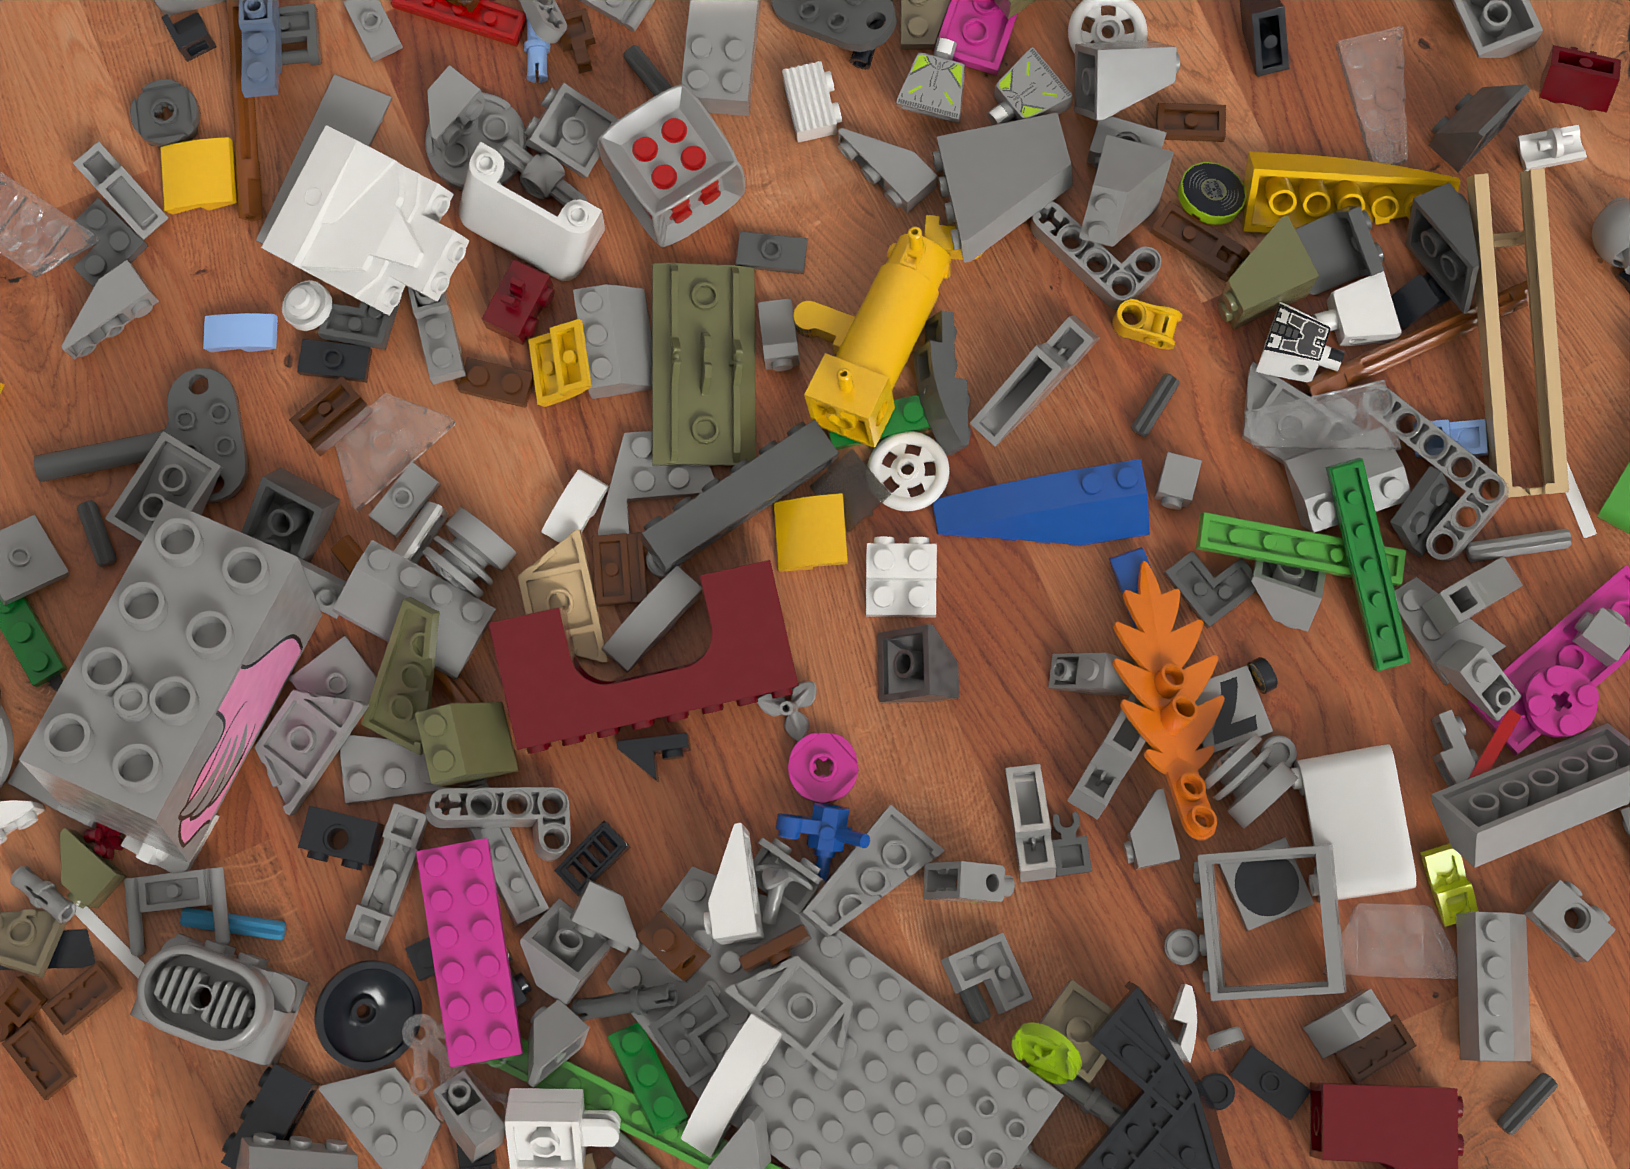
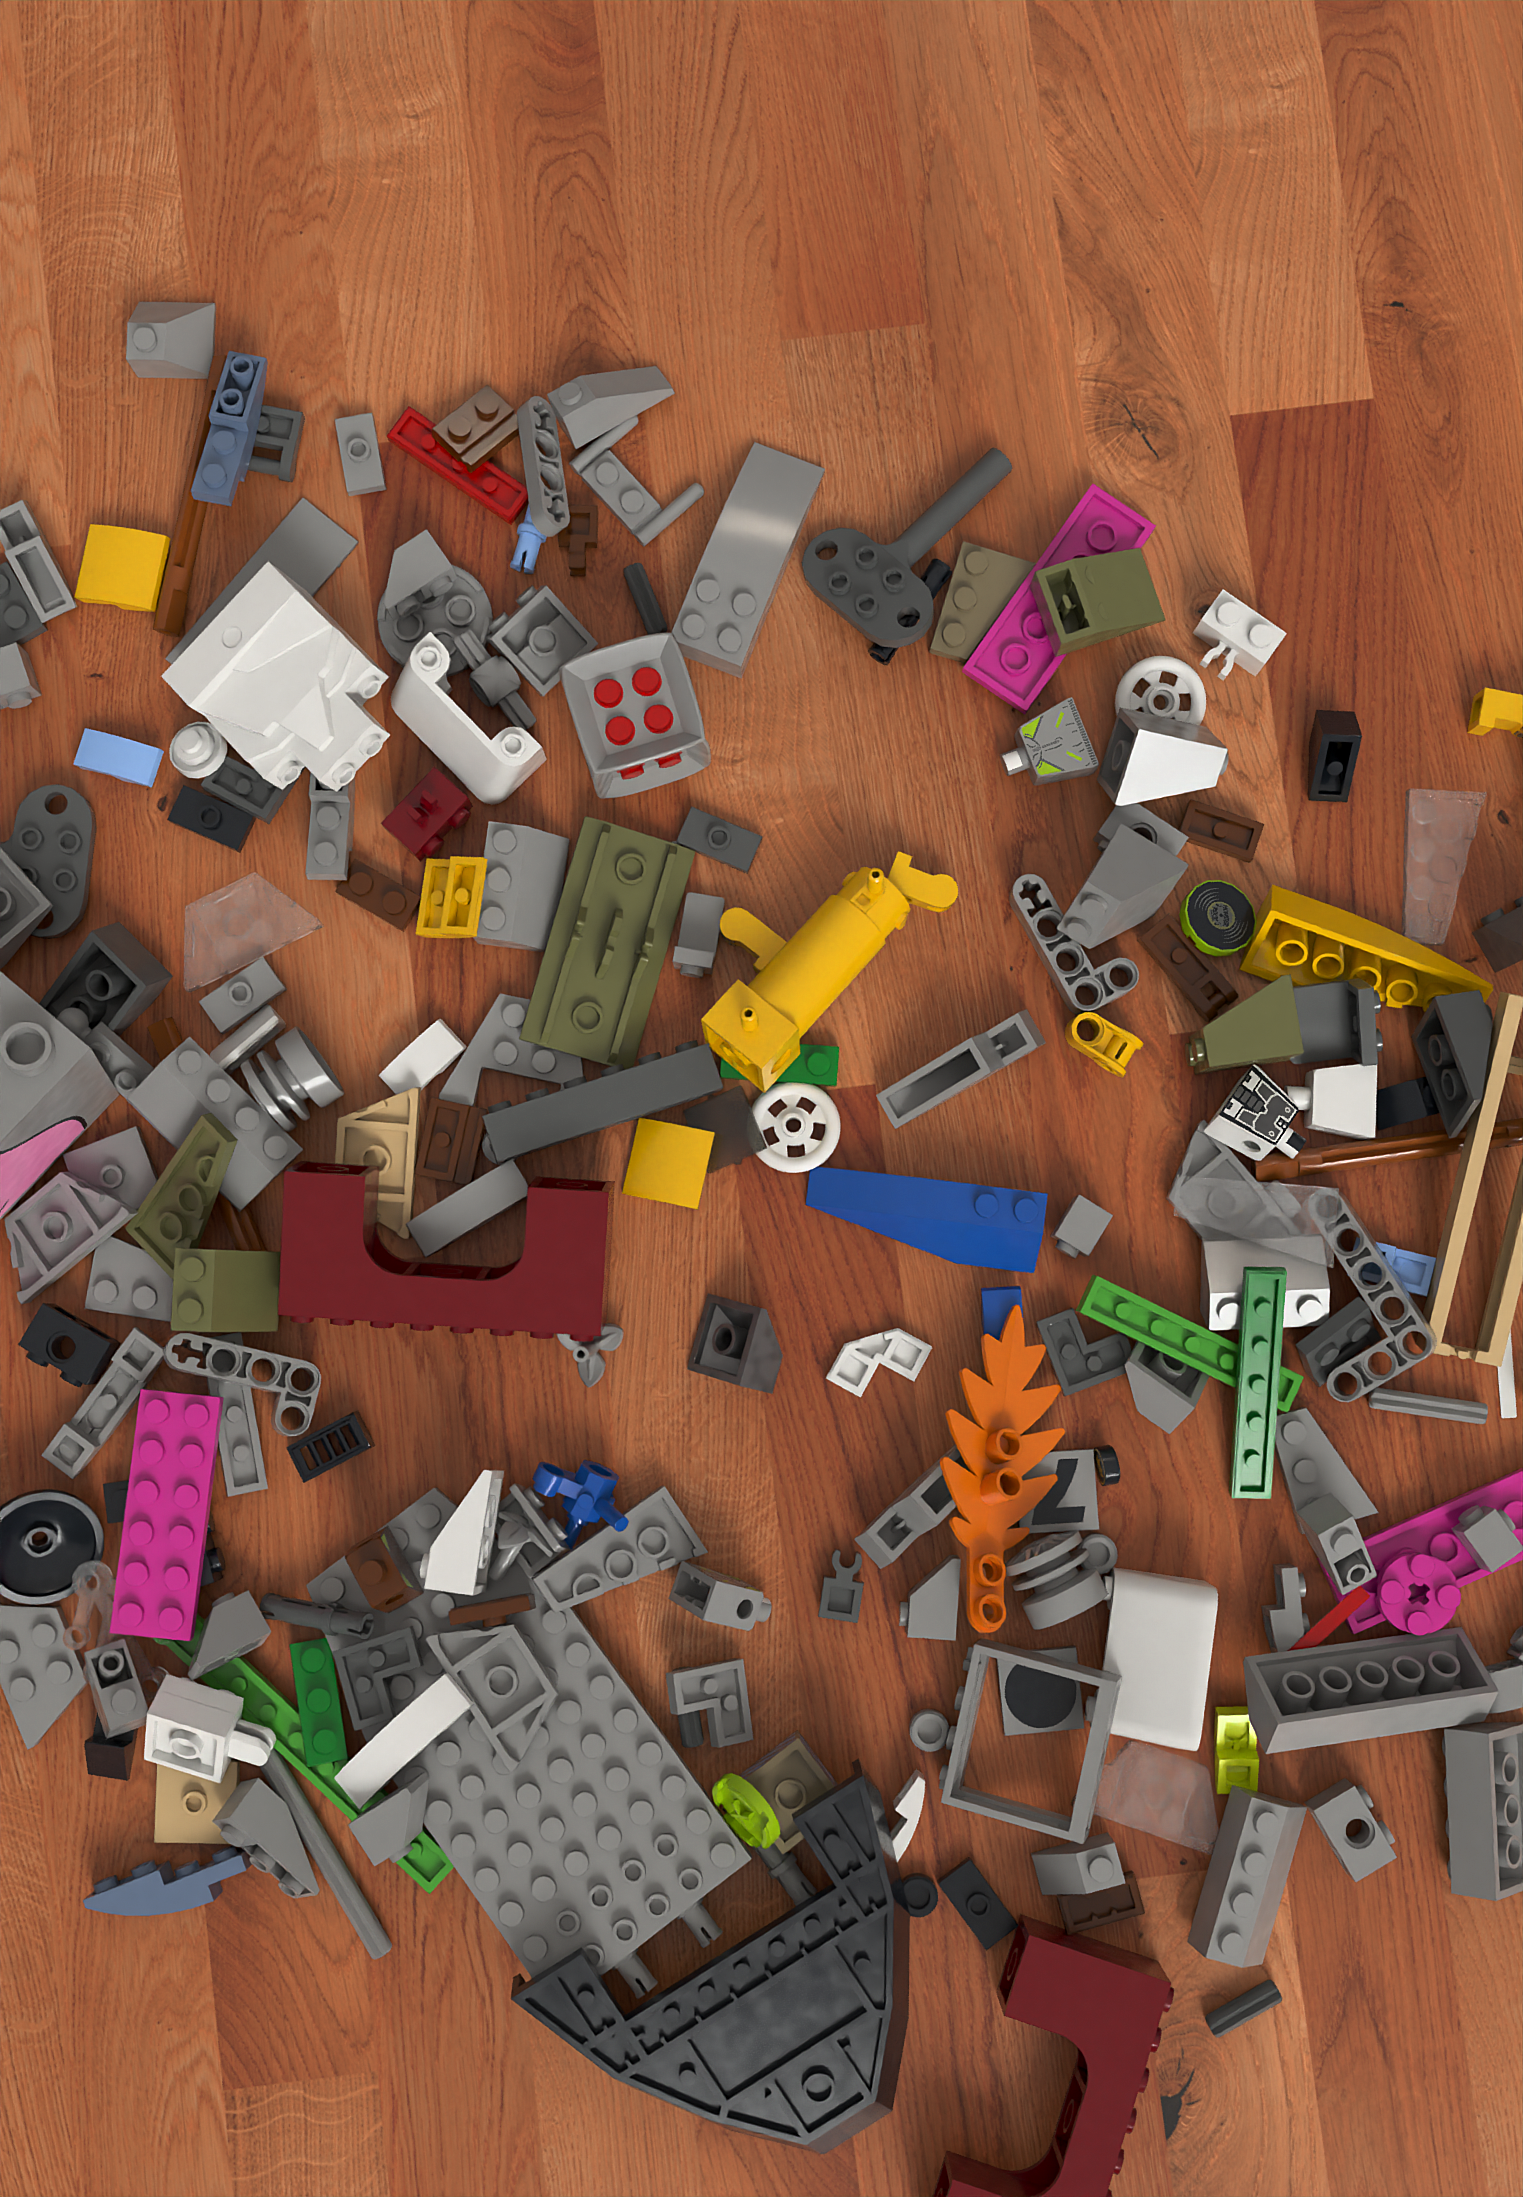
camera: 10 degrees right, 5 degrees up
dark grey plate [130,79,201,147] -> none
black panel [161,12,217,62] -> none
reddish brown plate [289,376,373,456] -> none
light grey slope [520,899,612,1005] -> none
light grey slope [570,879,640,953] -> none
black slope [617,733,691,783] -> none
white brick [782,61,842,143] -> none
dark pink plate [788,733,859,804] -> none
light grey slope [838,128,938,213] -> none
white plate [866,536,937,618] -> none
light grey torso [896,38,965,124] -> none
dark grey slope [913,310,971,455] -> none
light grey slope [932,113,1073,263] -> none
light grey slope [1005,764,1056,883] -> none
light grey slope [1048,653,1134,696] -> none
dark grey axle [1131,373,1179,437] -> none
light grey tile [1206,1026,1245,1052] -> none
light grey slope [1422,556,1523,635] -> none
none -> white tile [826,1328,932,1397]

